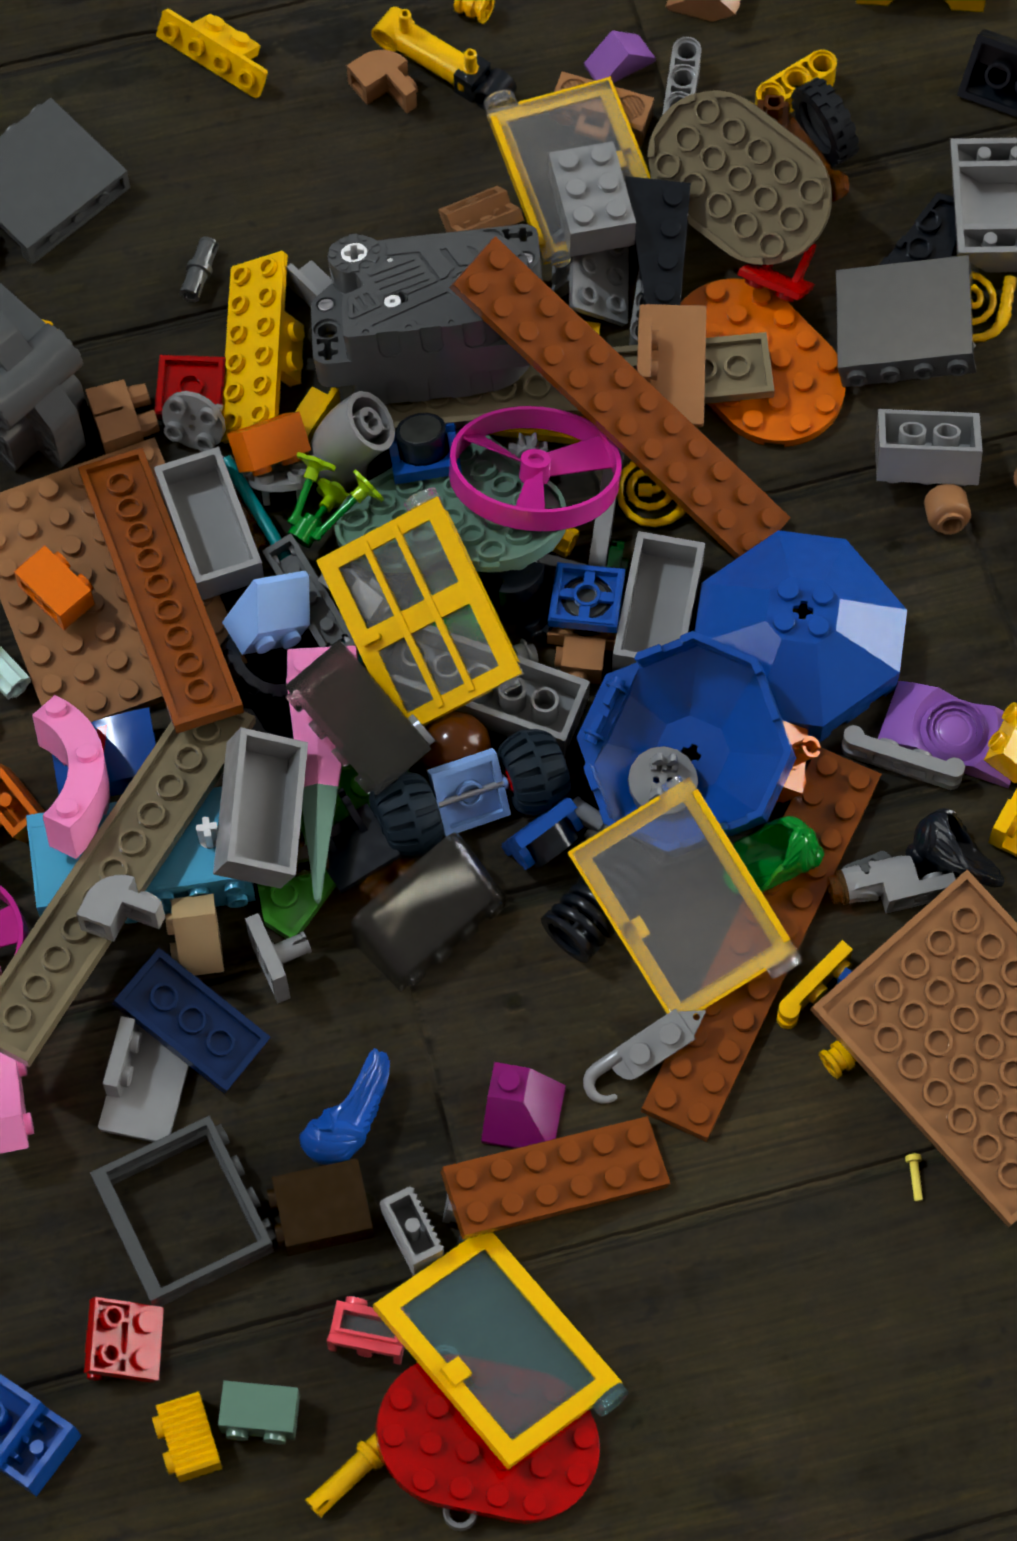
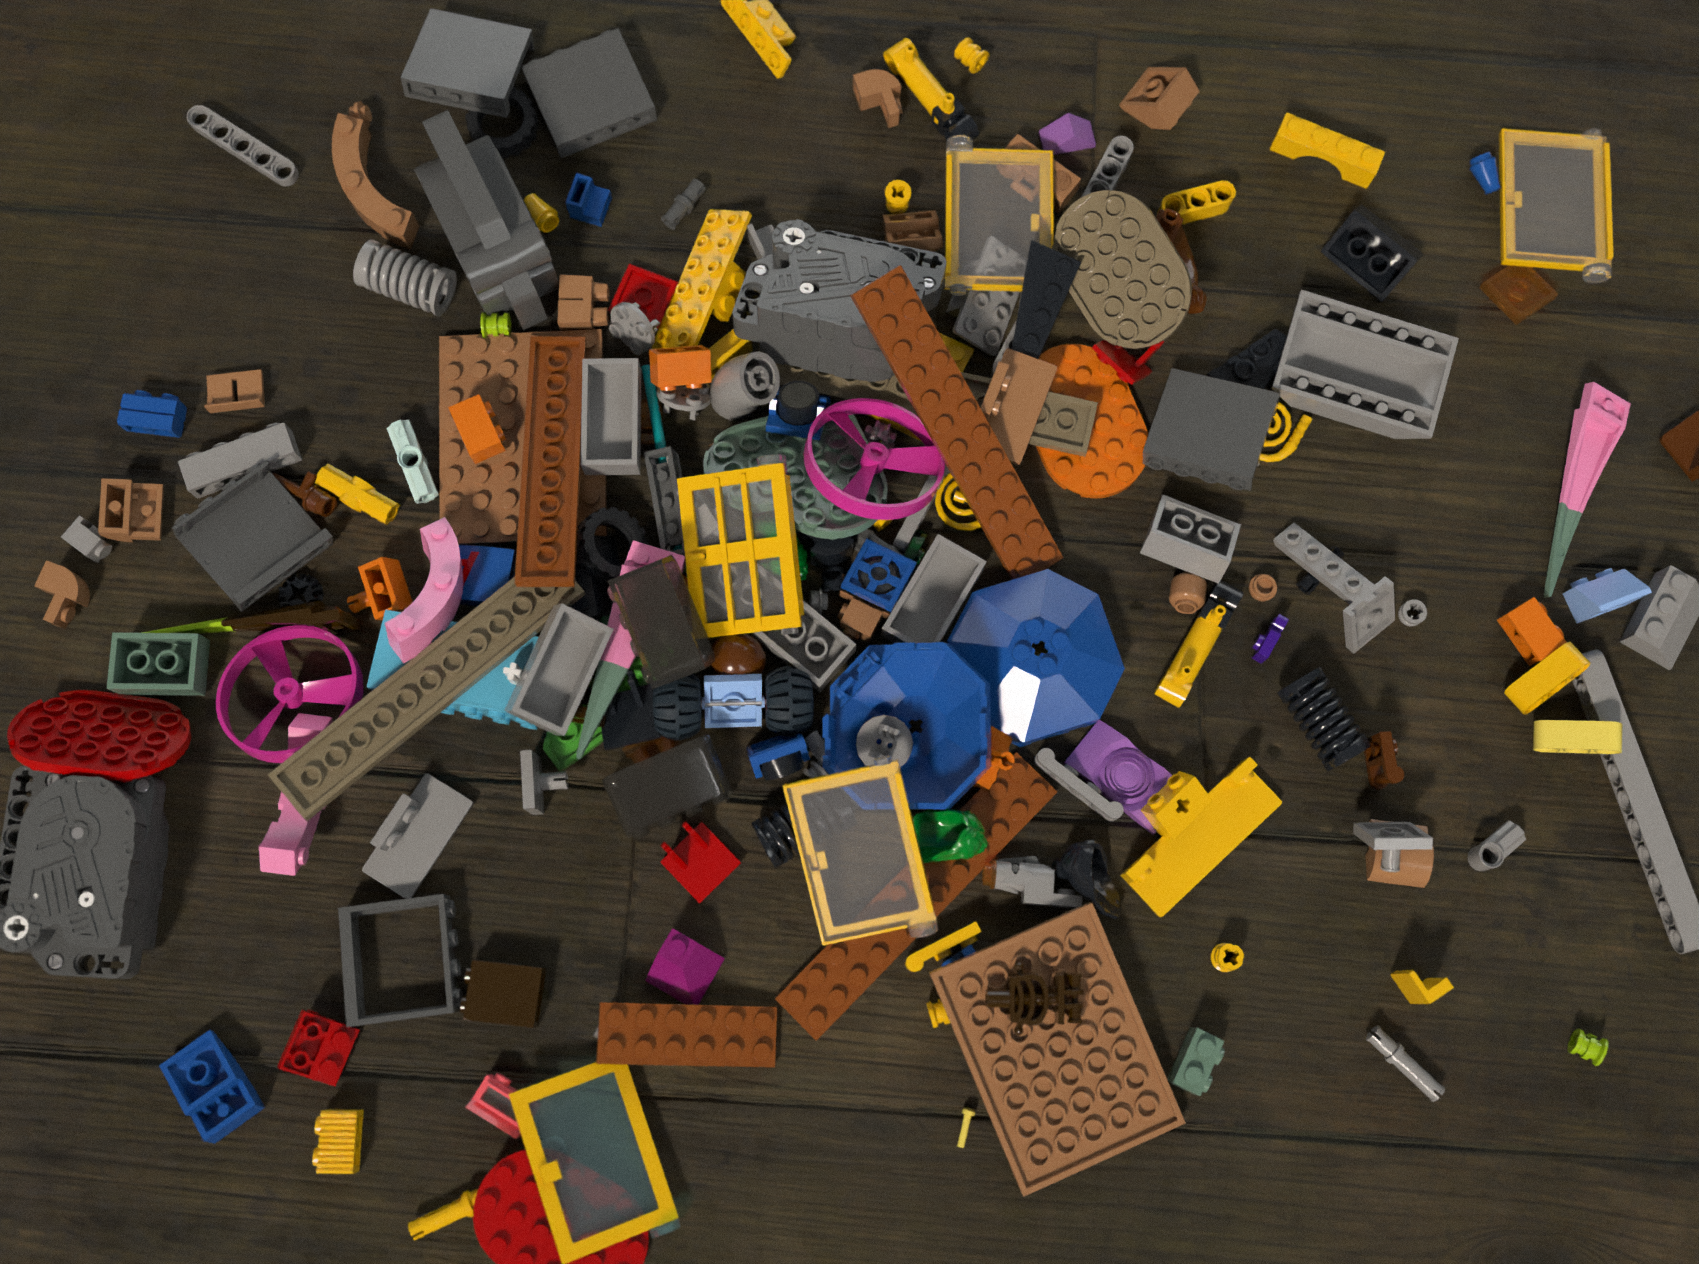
camera: 15 degrees right, 10 degrees up
light grey brick [76,875,165,942] -> none
dark blue plate [112,948,271,1094] -> none
tan brick [165,893,224,976] -> none
sand green brick [218,1381,300,1444] -> none
light blue slope [222,571,310,655] -> none
plant [287,452,384,548] -> none
blue hair [299,1048,390,1165] -> none
light grey brick [380,1186,444,1276] -> none
light grey piece [408,714,435,745] -> none
light grey brick [548,141,636,257] -> none
light grey plate [583,1009,706,1104] -> none
black tyre [791,77,859,167] -> none
none -> lime bush [480,311,511,338]
none -> blue piece [565,173,612,227]
none -> red plate [660,821,741,904]
none -> yellow bush [885,180,911,214]
none -> dark brown torso [985,962,1084,1035]
none -> yellow piece [1154,580,1244,708]

